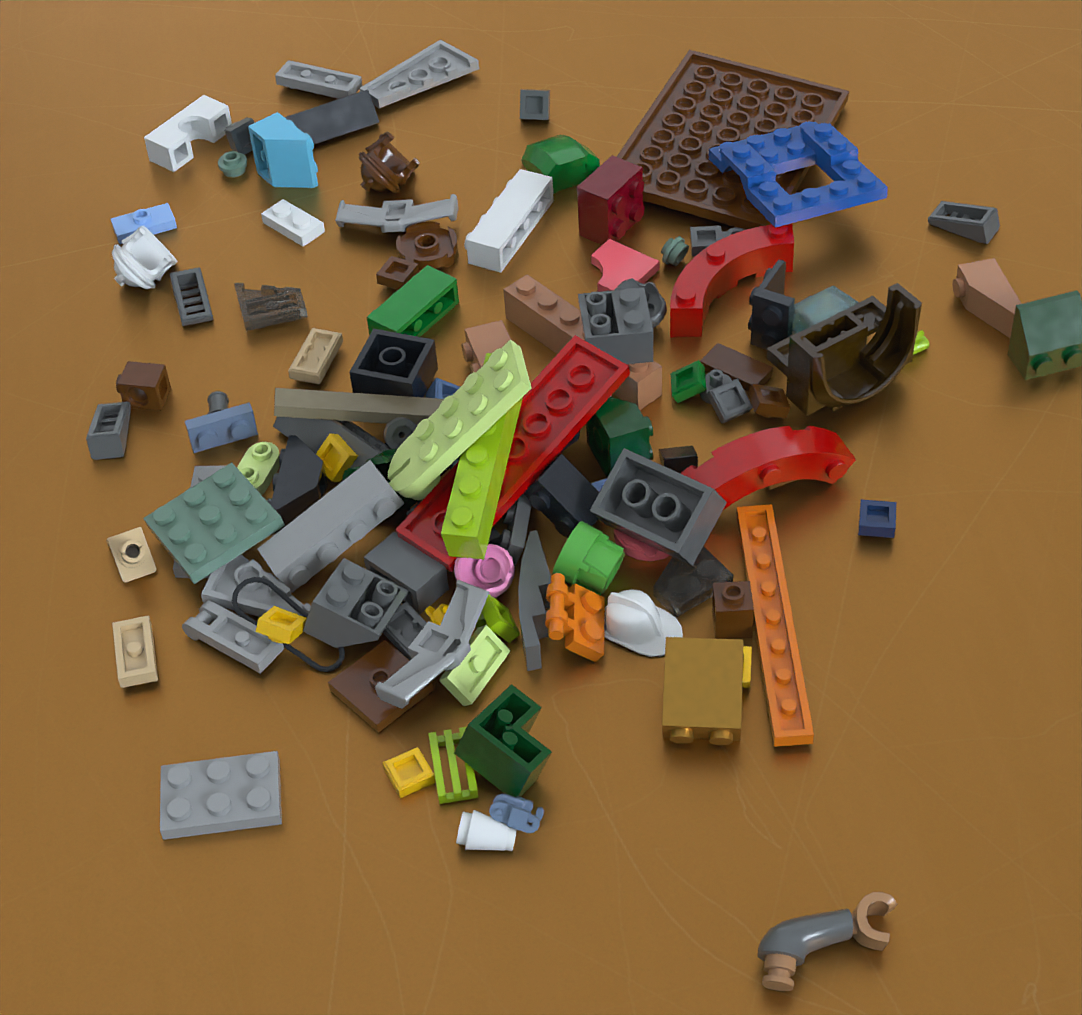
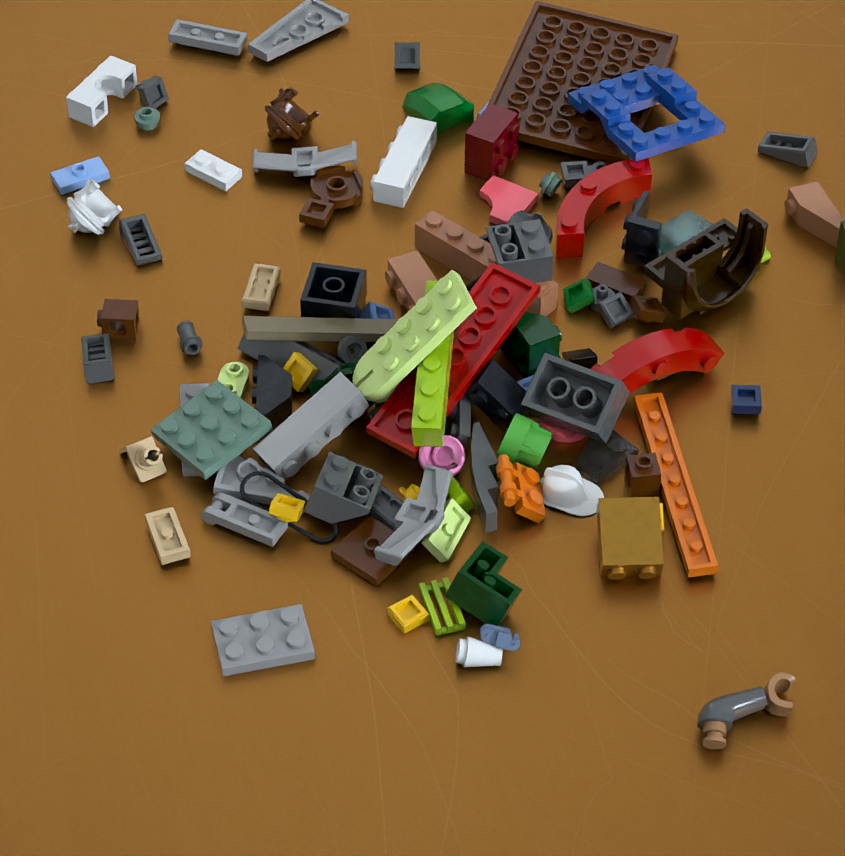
camera: 10 degrees left, 0 degrees up
sand blue plate [185,402,258,453] -> none
clear smoke wing [234,283,308,331] -> none
medium azure slope [248,112,318,188] -> none
black brick [285,90,379,144] -> none
dark grey brick [364,532,449,615] -> none
green brick [367,265,459,337] -> none

